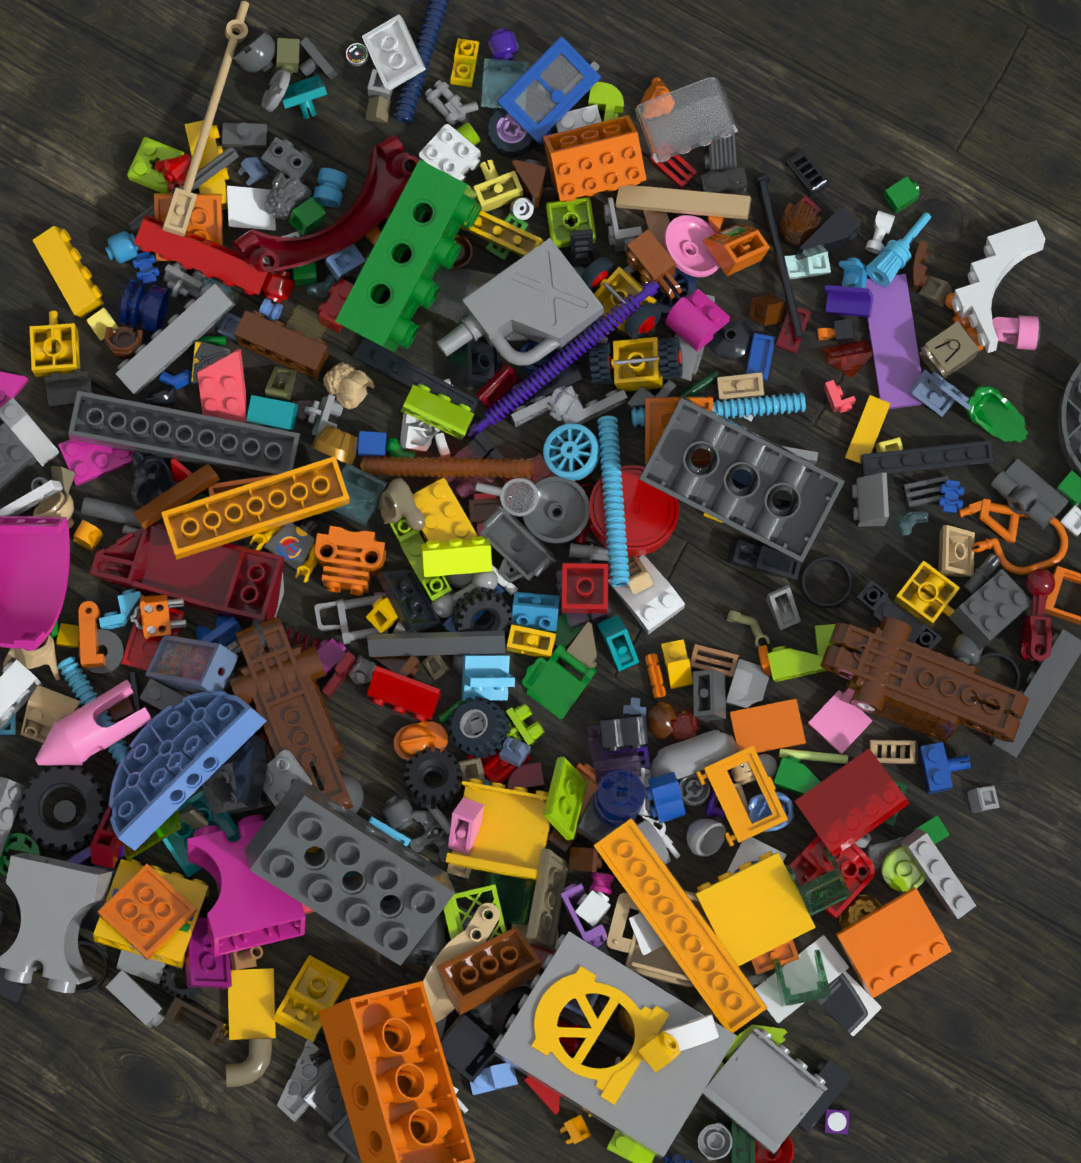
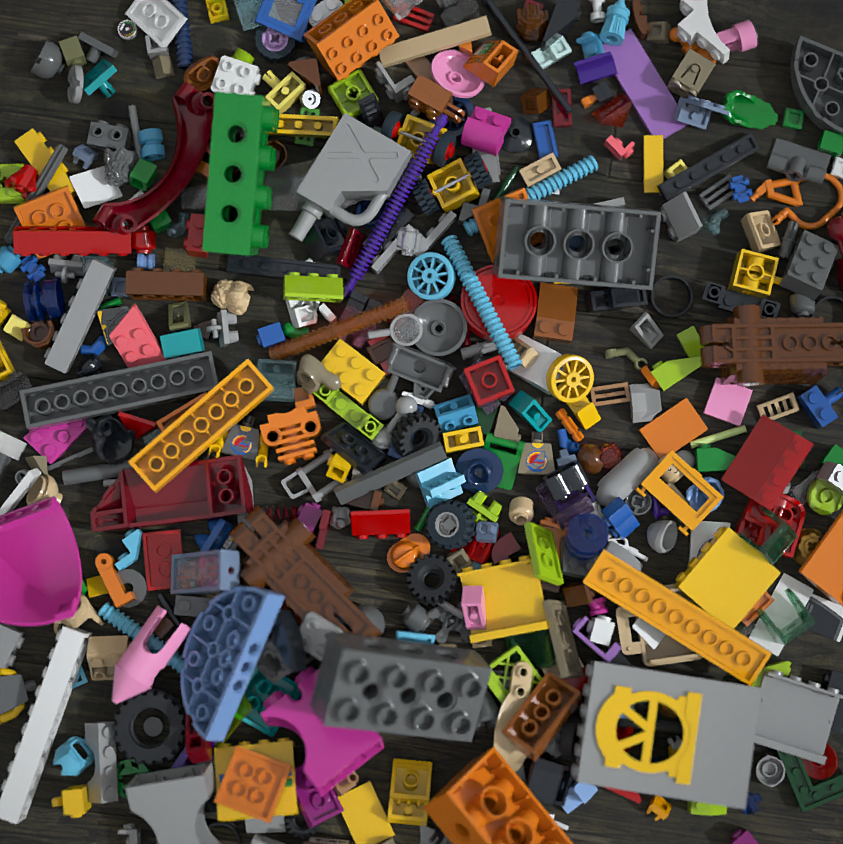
camera: 25 degrees left, 5 degrees up
light orange leg [73,520,103,552] -> none
orange piece [130,595,187,639] -> none
dark orange tile [133,464,220,529] -> none
tan bar [163,1,249,237] -> none
dark tan slope [178,803,208,829] -> none
dark grey tile [222,123,268,148] -> none
pearl gold piece [311,425,357,465] -> none
light blue slope [325,244,366,281] -> none
neon yellow brick [421,536,492,577] -> none
light grey piece [425,80,478,125] -> none
yellow brick [638,1030,681,1073] -> none
white slope [665,1014,719,1051] -> none
dark grey brick [693,669,726,721] -> none
none -> dark grey piece [47,447,93,471]
none -> light grey bar [128,105,142,159]
none -> dark orange piece [183,55,220,92]
none -> orange panel [293,387,316,409]
none -> dark blue piece [455,448,503,493]
none -> tan head [509,496,534,525]
none -> dark tan torso [517,432,555,475]
none -> dark orange slope [532,282,578,344]
none -> yellow wheel [546,354,594,403]
none -> blue arm [557,429,580,453]
none -> green tile [782,107,805,131]

